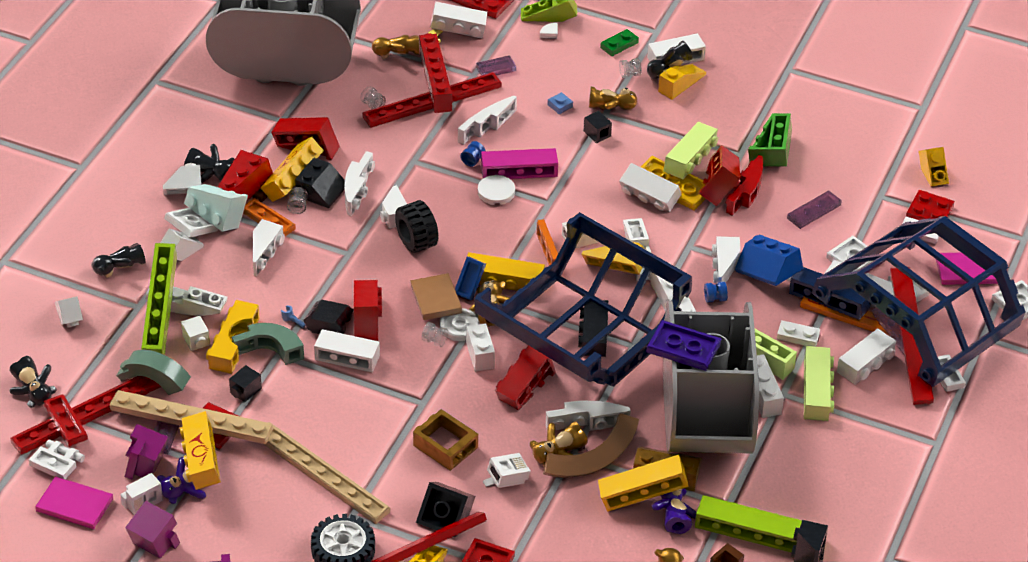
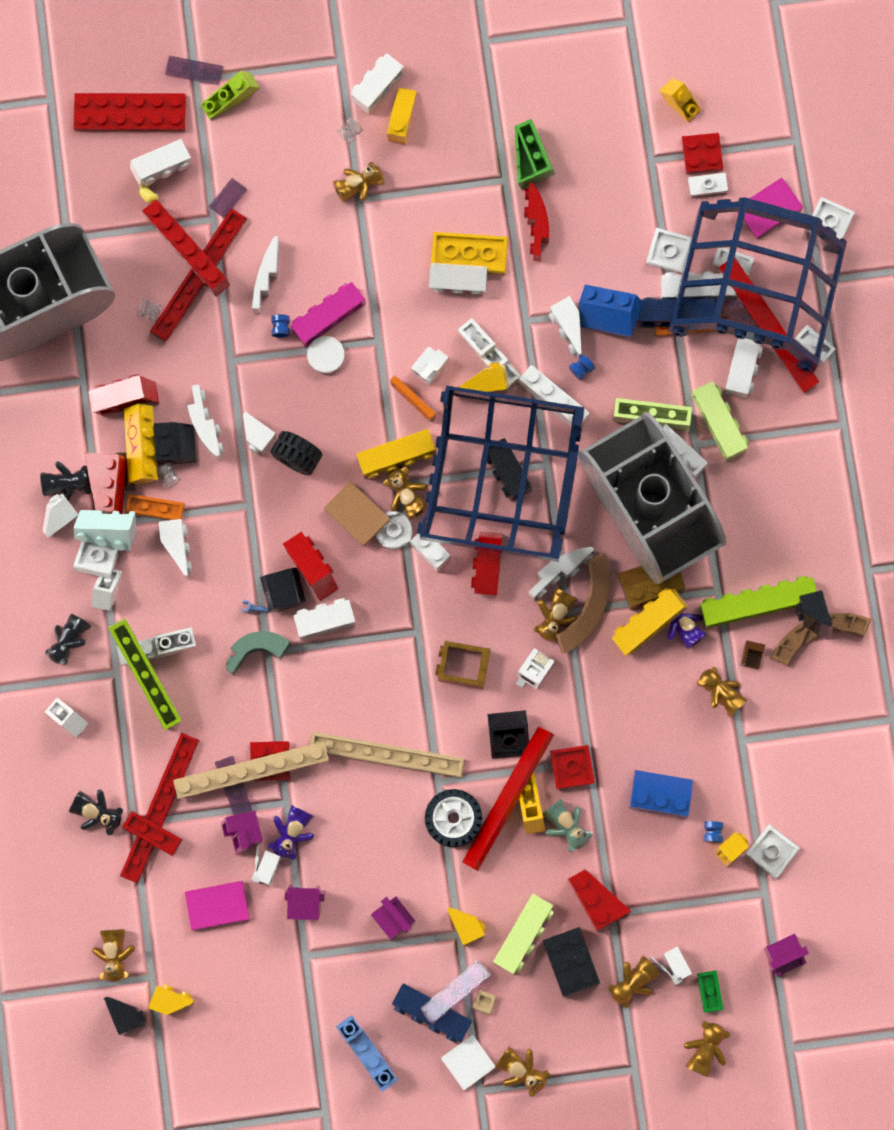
camera: 25 degrees left, 35 degrees up
white plate [29,440,85,479] -> none
sand green arch [116,350,191,395] -> none
yellow brick [180,411,221,490] -> none
white brick [181,316,210,351] -> none
yellow arch [206,300,260,374] -> none
black brick [229,365,262,402] -> none
pearl gold piece [372,35,419,59] -> none
clear wheel [422,322,448,347] -> none
blue tile [455,256,486,300] -> none
white tile [540,23,558,39] -> none
medium blue plate [547,92,573,114] -> none
black brick [583,111,612,143] -> none
green plate [600,29,639,56] -> none
dark purple tile [646,320,721,371] -> none
black piece [647,40,693,79] -> none
yellowish green brick [663,122,719,179] -> none
red wedge [699,145,741,206] -> none
white plate [777,320,820,347] -> none
clear purple tile [787,190,842,229] -> none

